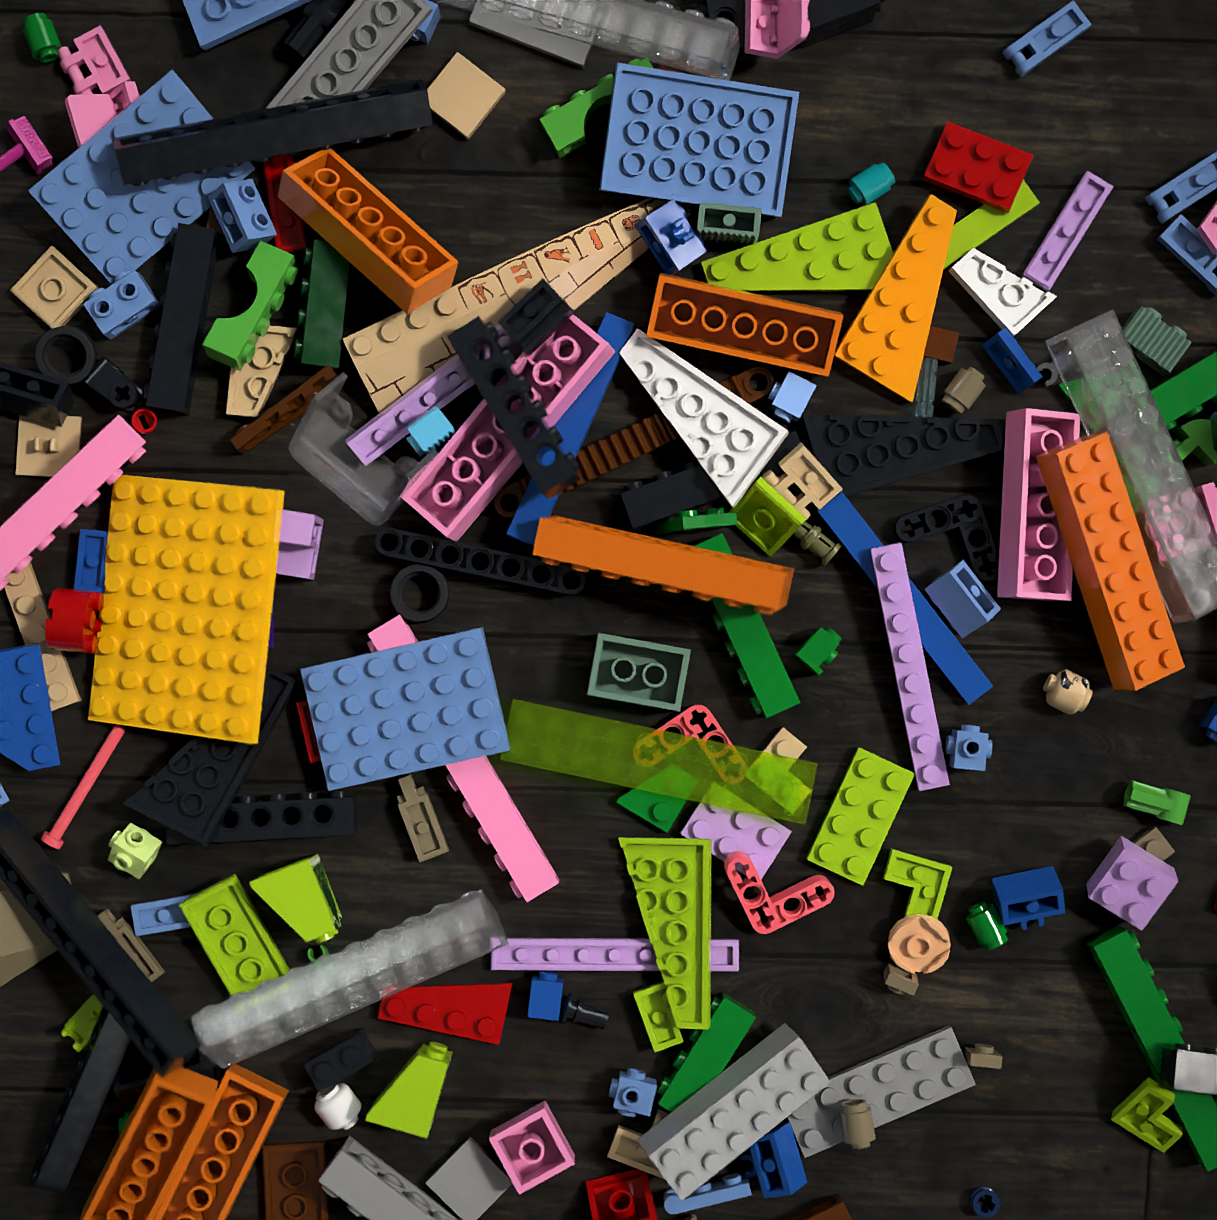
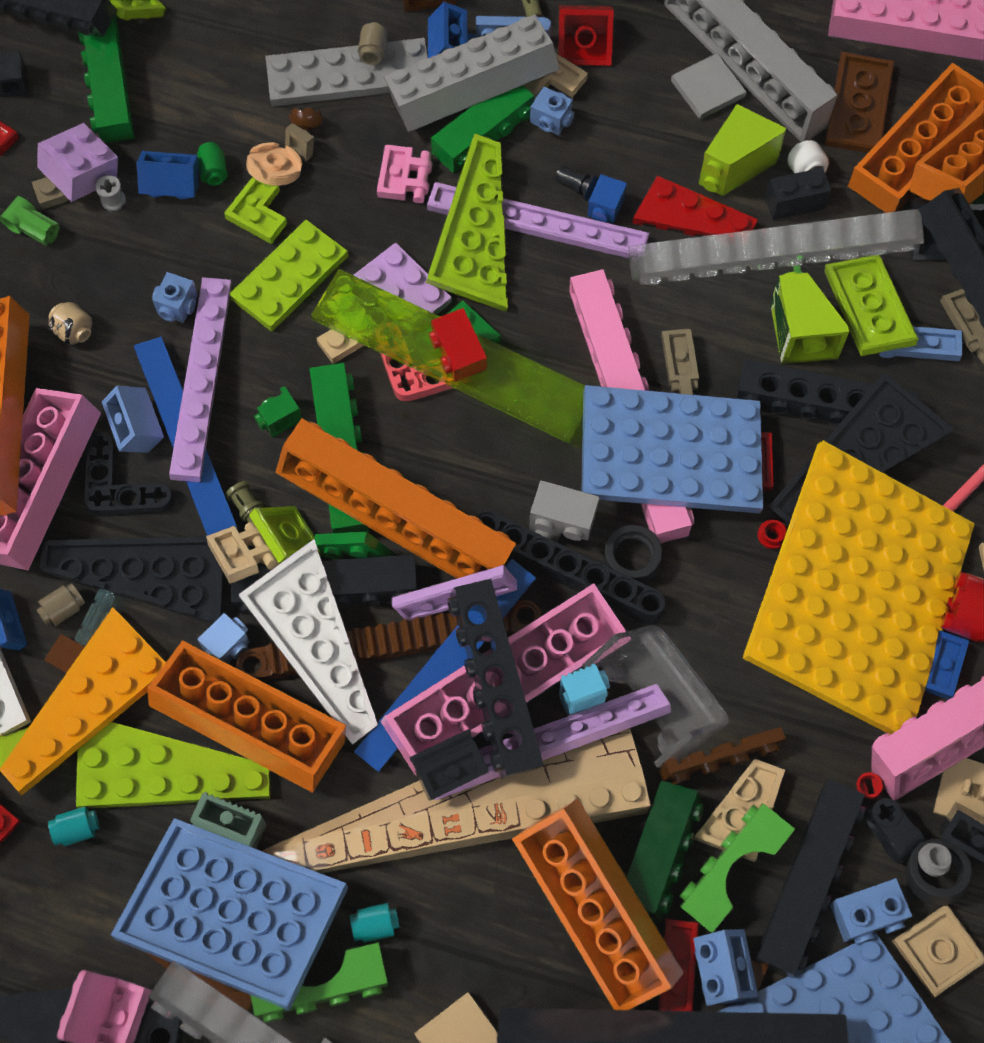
camera: 160 degrees left, 20 degrees down
yellowish green brick [108,822,162,879] -> none
lavender brick [276,510,324,580] -> none
bright pink brick [489,1101,575,1194] -> none
sand green brick [587,633,691,711] -> none
lime plate [633,981,684,1053] -> none
brick [635,199,707,275] -> none
coral beam [724,851,835,934] -> none
dark tan plate [965,1044,1002,1069] -> none
none -> light grey bush [95,175,126,212]
none -> reddish brown plate [289,108,323,130]
none -> teal brick [350,903,400,943]
none -> bright pink plate [377,145,433,203]
none -> lavender tile [392,565,517,620]
none -> red brick [428,308,487,382]
none -> light grey brick [529,480,599,543]
none -> red plate [757,520,787,549]
none -> light grey plate [918,843,951,877]

